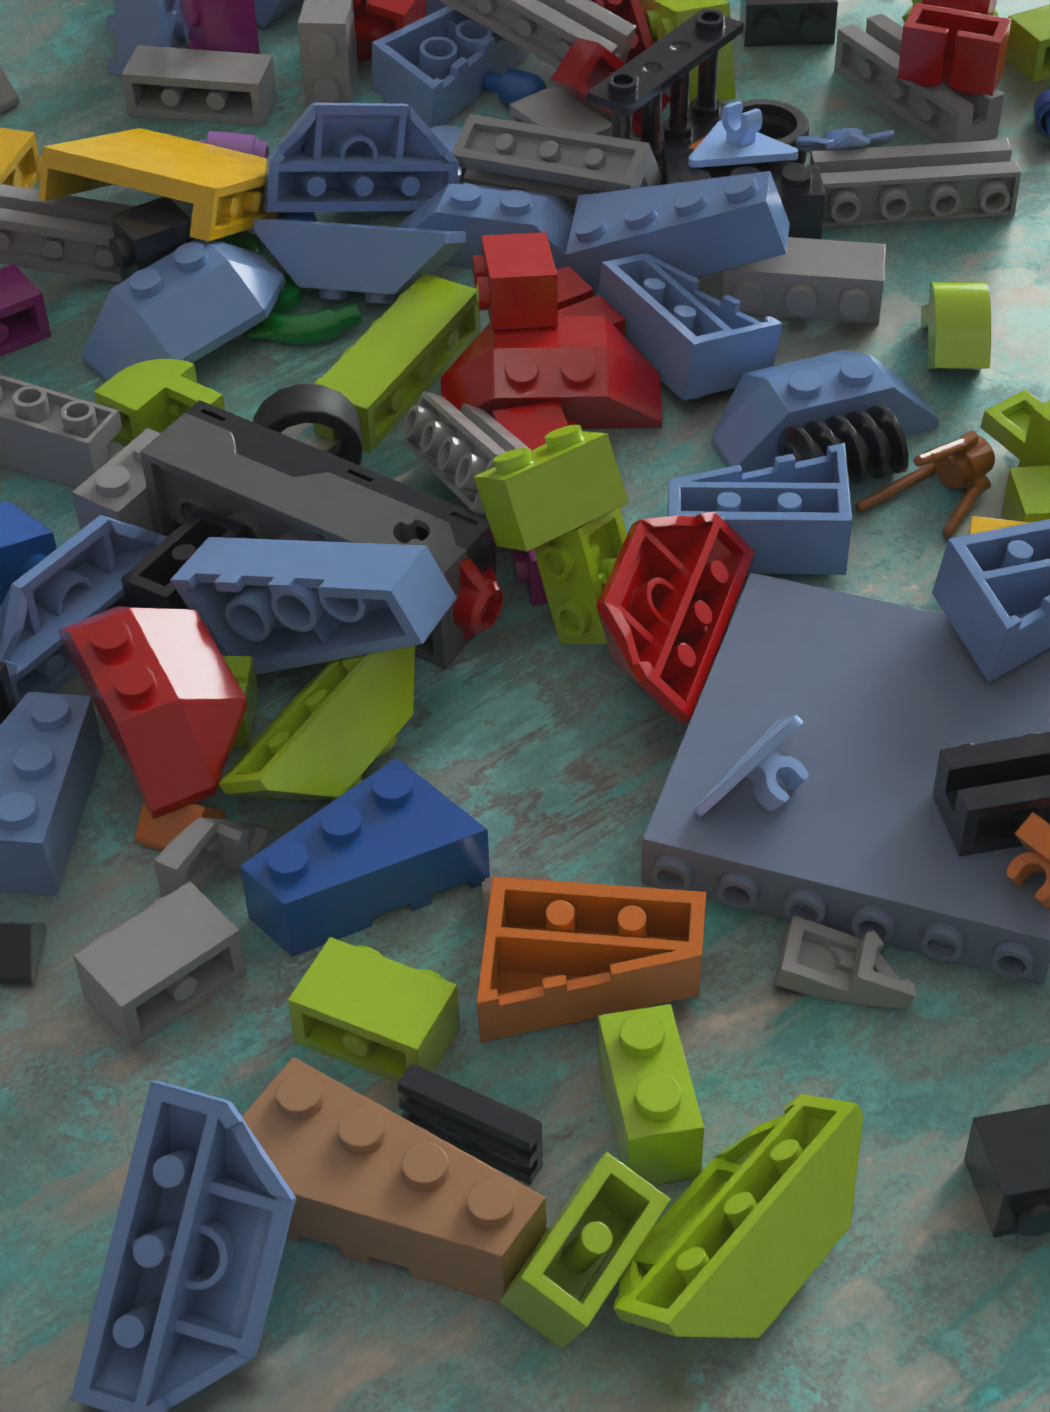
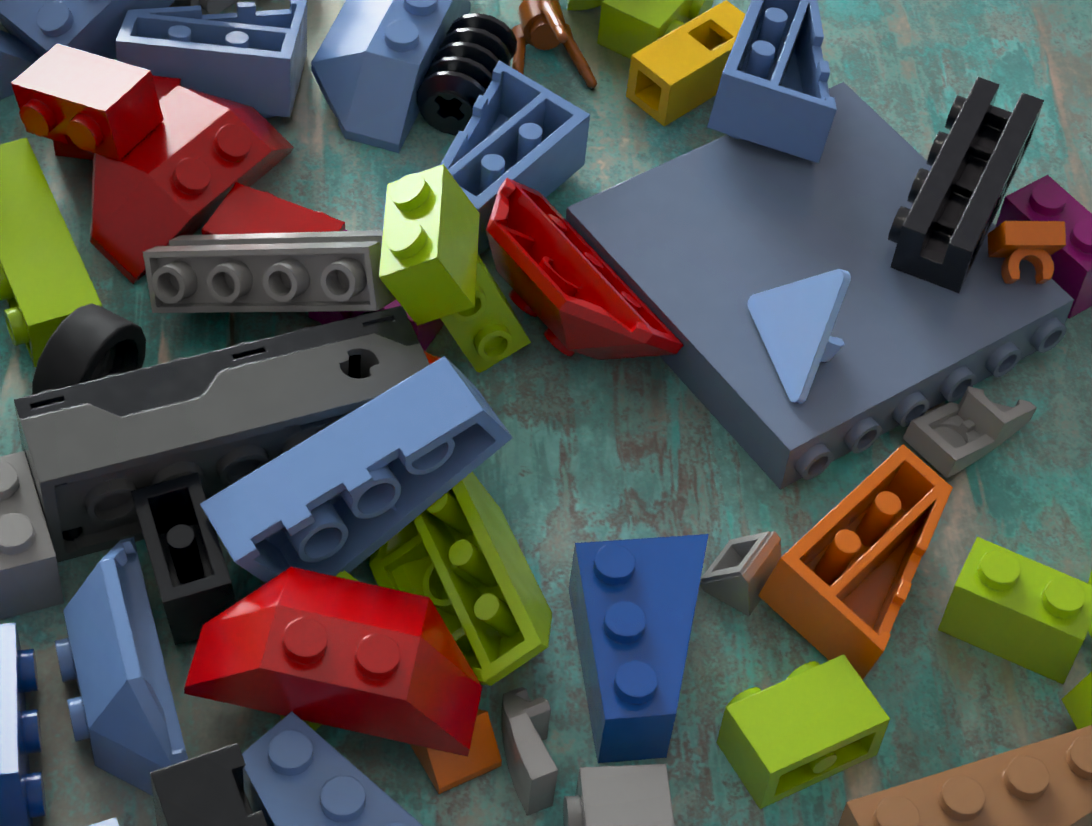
camera: 60 degrees left, 5 degrees up
black tile [397,1064,543,1185] -> none

